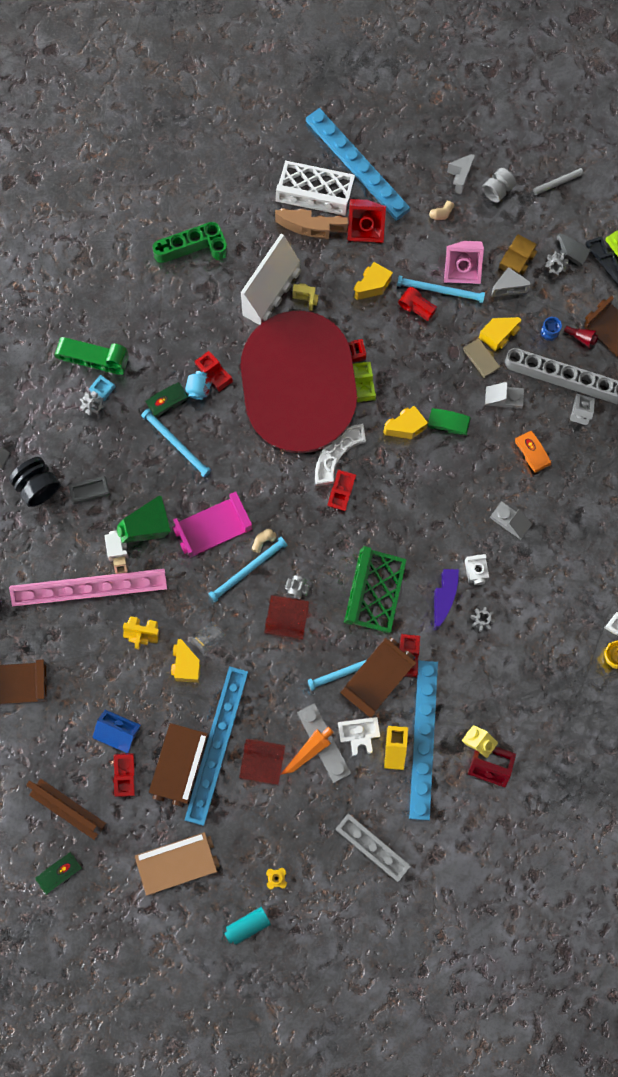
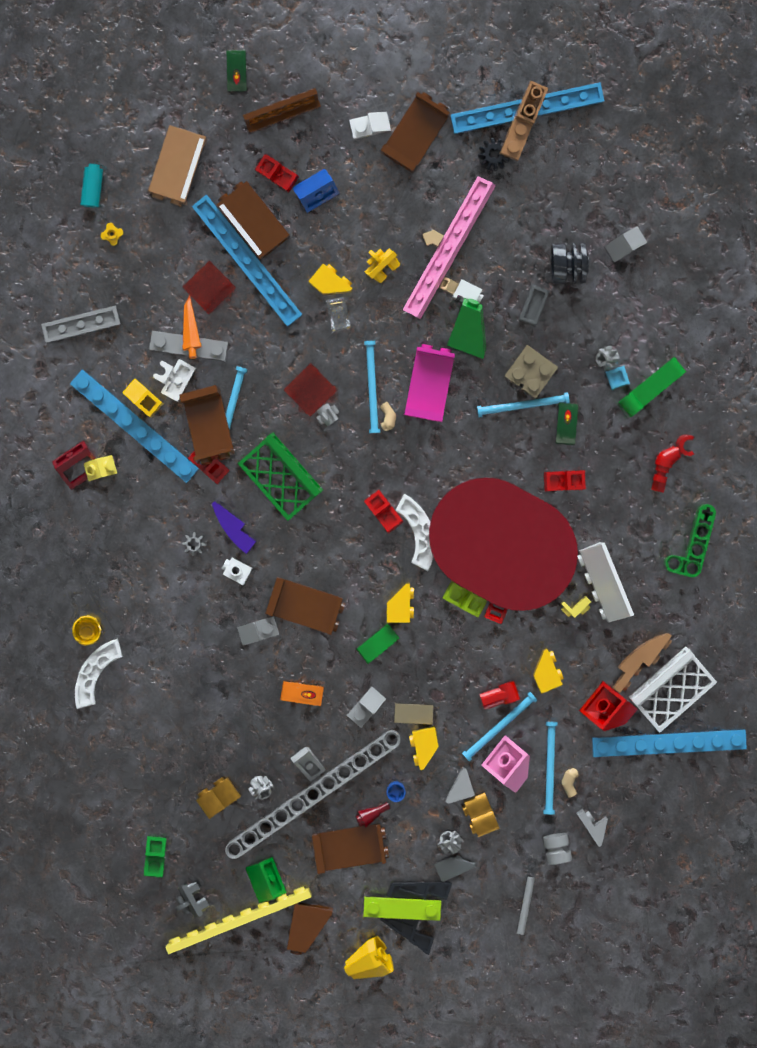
camera: 125 degrees right, 15 degrees up
medium azure head [185,371,212,400] -> none
none -> reddish brown panel [265,577,345,635]
none -> white slope [349,112,391,139]
none -> tan piece [422,230,444,247]
none -> dark tan piece [504,345,558,399]
none -> medium azure bar [543,722,558,815]
none -> red piece [651,435,695,493]

